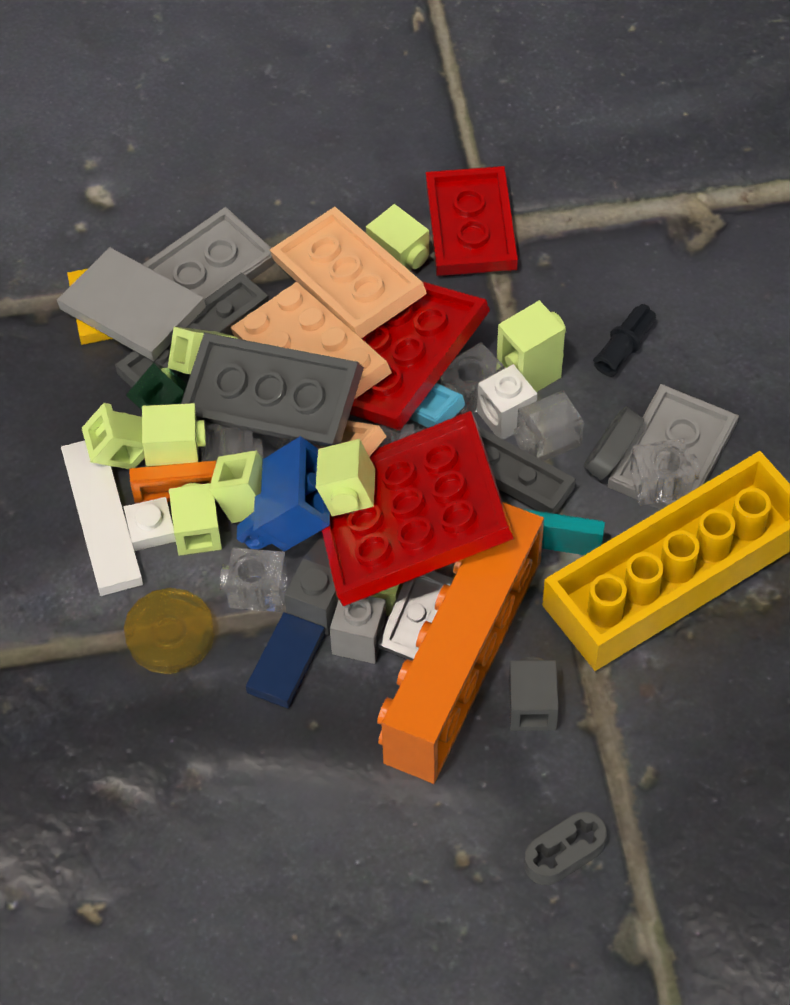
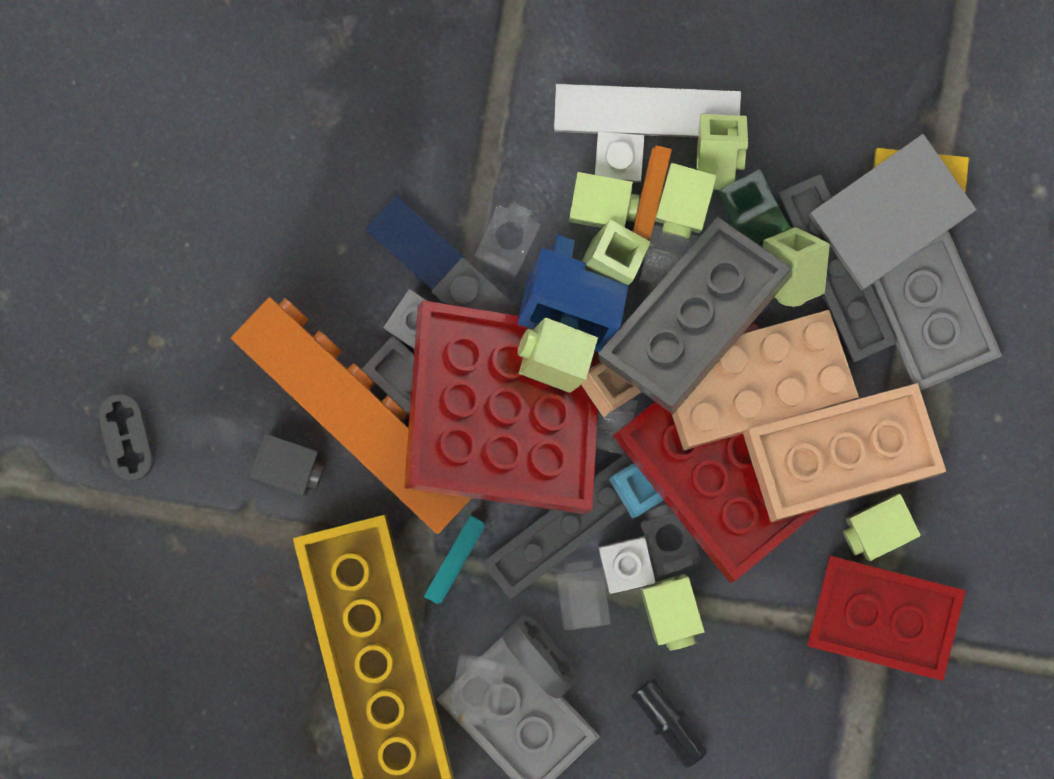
camera: 105 degrees right, 30 degrees up
clear yellow tile [124,588,215,674] -> none

